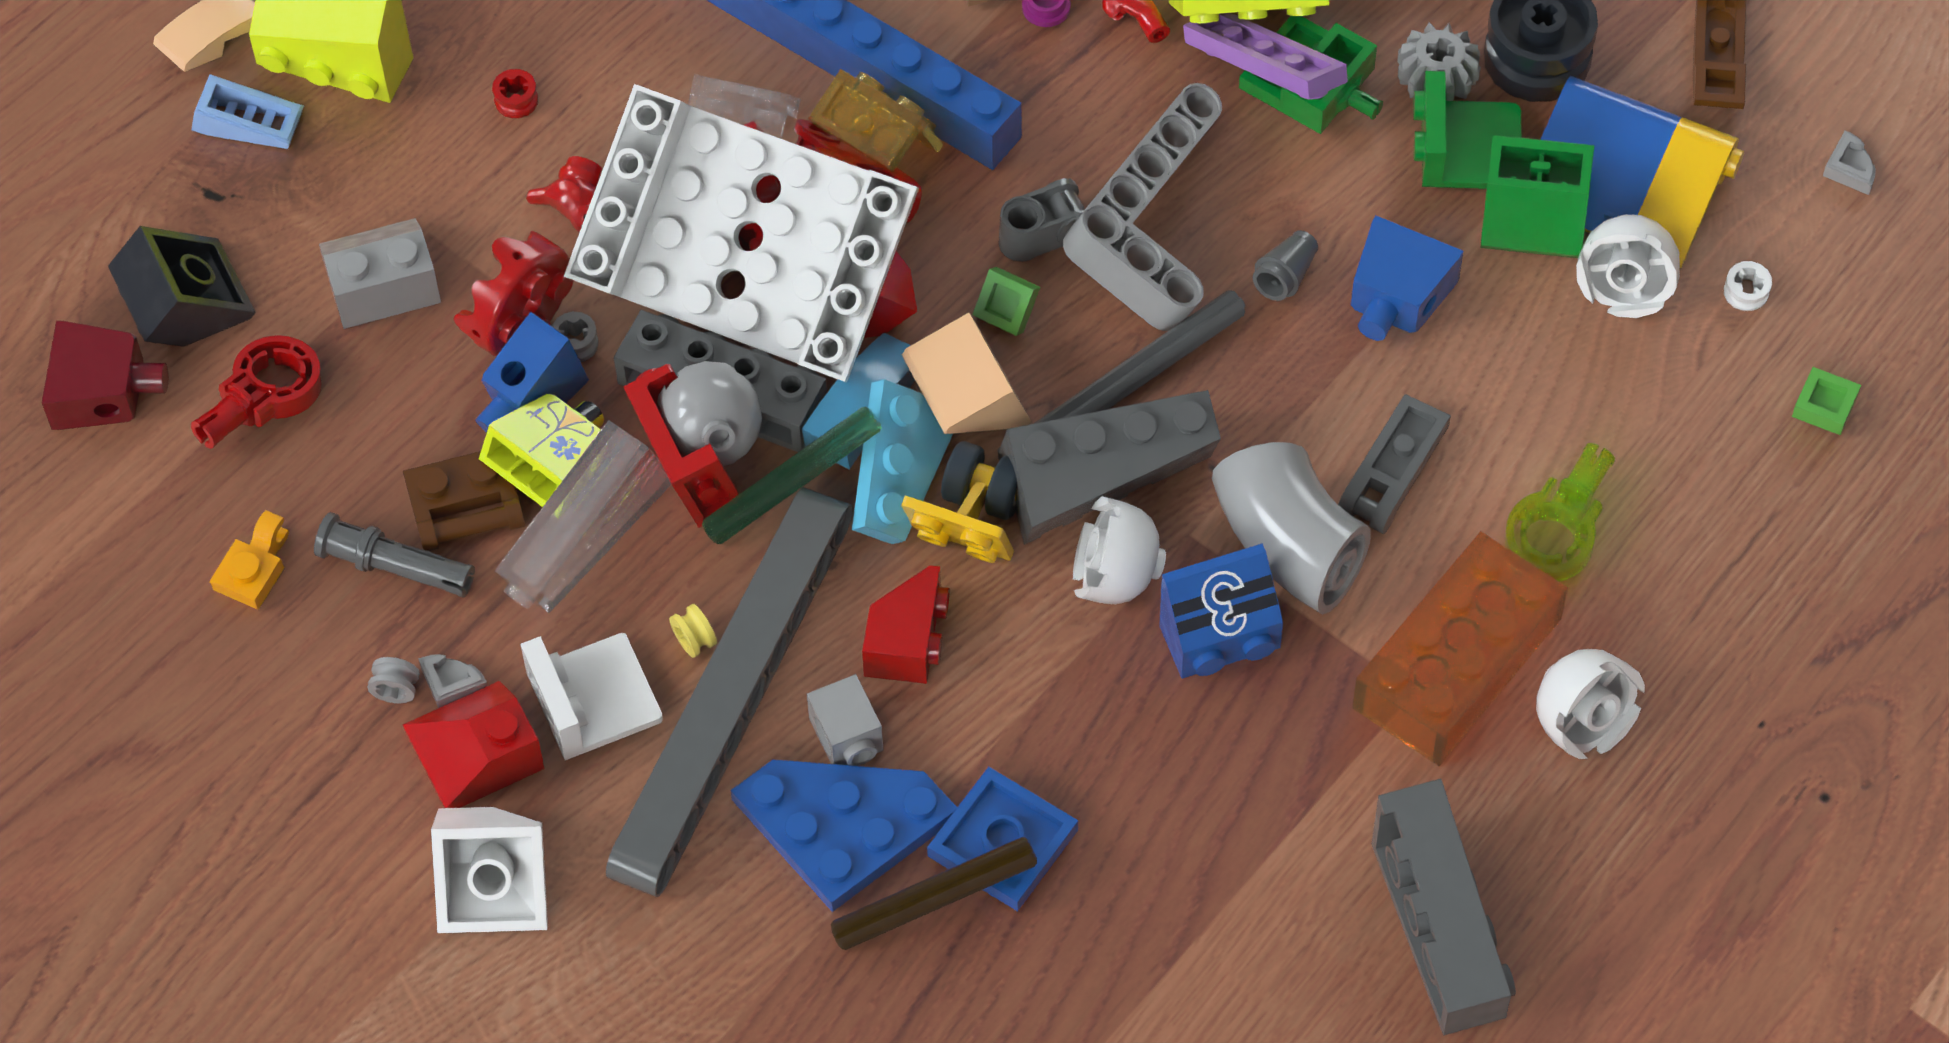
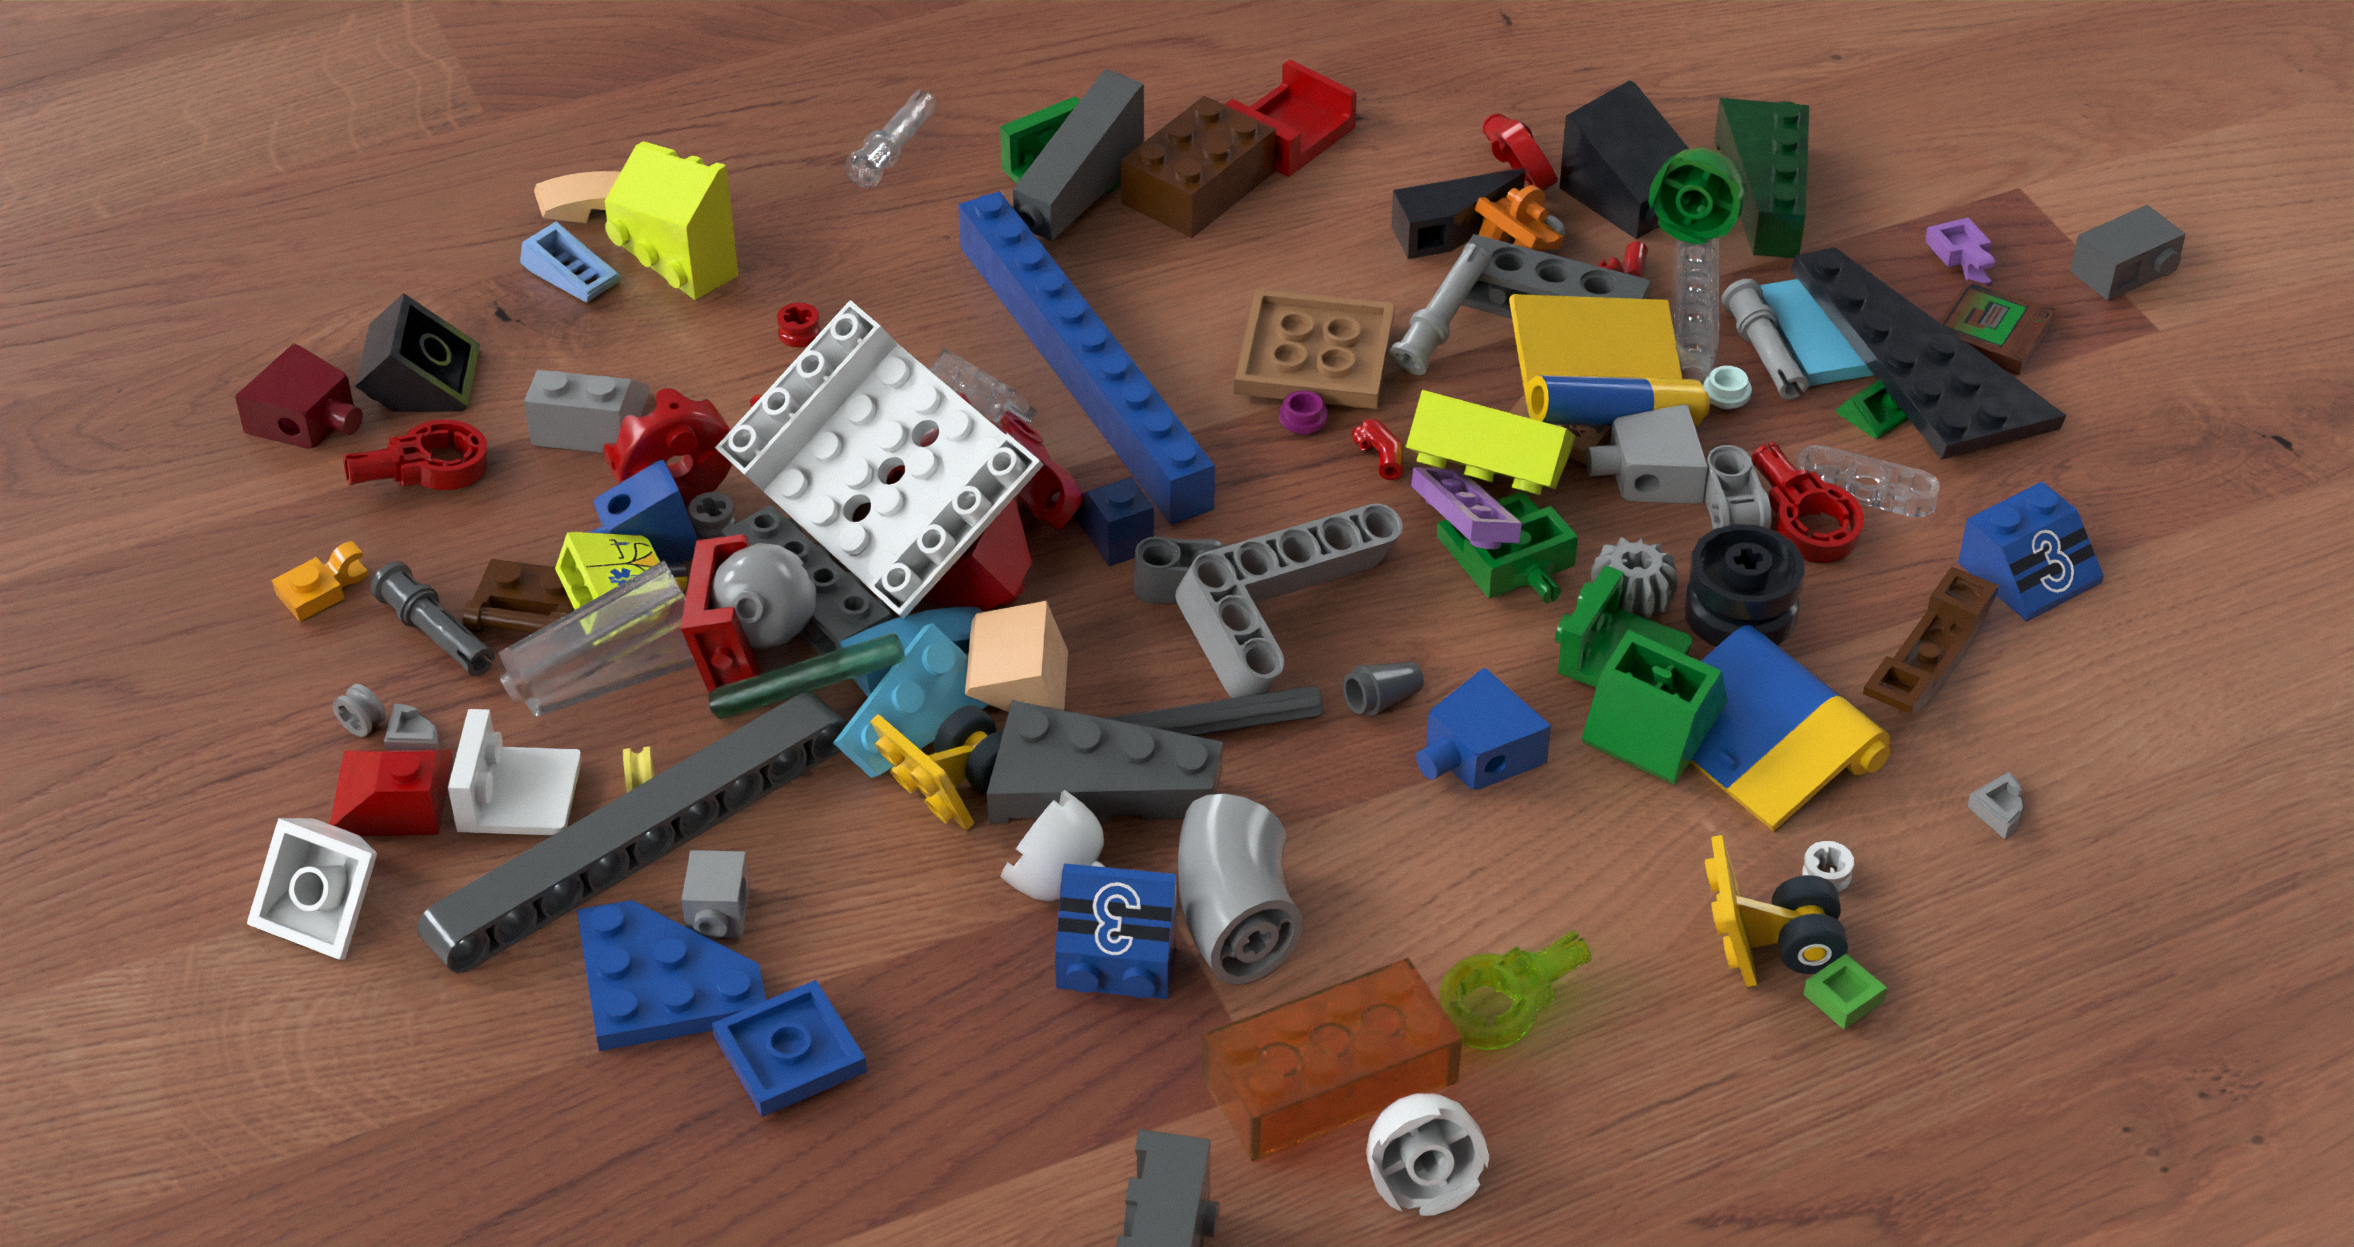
camera: 25 degrees right, 15 degrees down
clear yellow bracket [808,69,943,172] -> none
dark brown axle [831,837,1037,950] -> none
red slope [862,565,950,684] -> none
bright green plate [972,267,1041,336] -> none
dark grey plate [1338,394,1451,534] -> none
white cylinder [1576,214,1680,318] -> none
none -> dark blue slope [1074,477,1154,566]
none -> plate [1705,835,1848,988]

